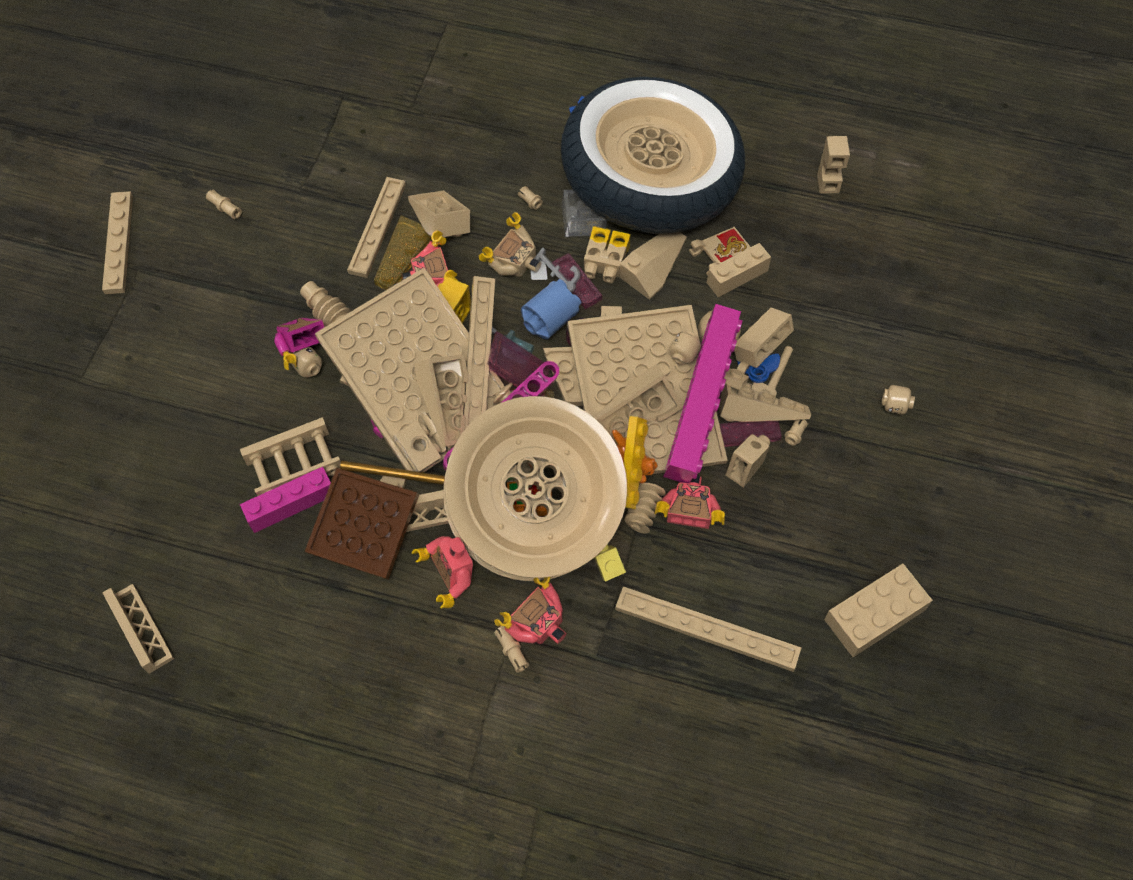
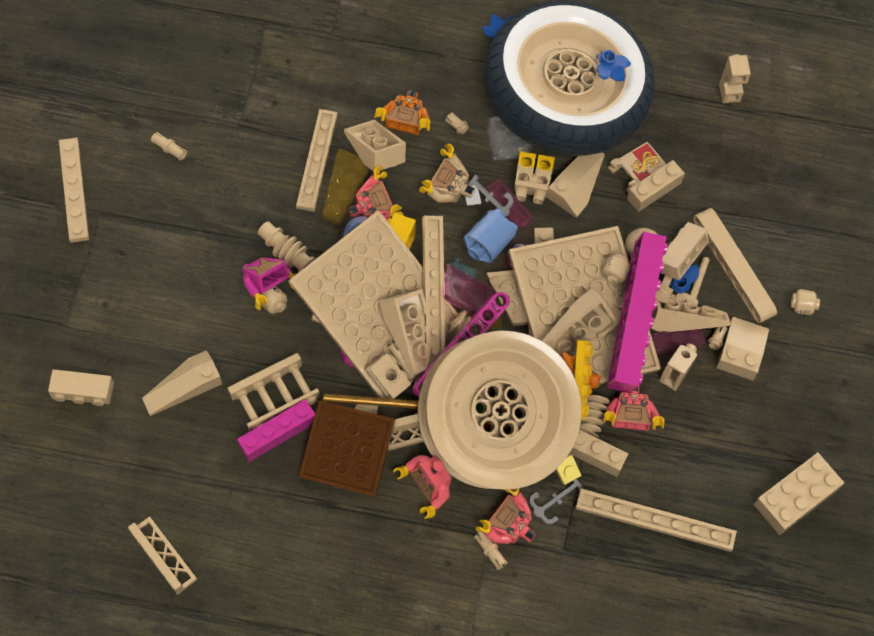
camera: 10 degrees left, 5 degrees up
none -> tan brick [48,369,114,406]
none -> tan wedge [142,350,222,416]
none -> torso [374,90,430,135]
none -> light grey piece [529,479,583,524]
none -> tan brick [569,429,628,477]
none -> blue plate [597,50,631,82]
none -> tan beam [693,208,777,323]
none -> tan slope [716,317,769,380]

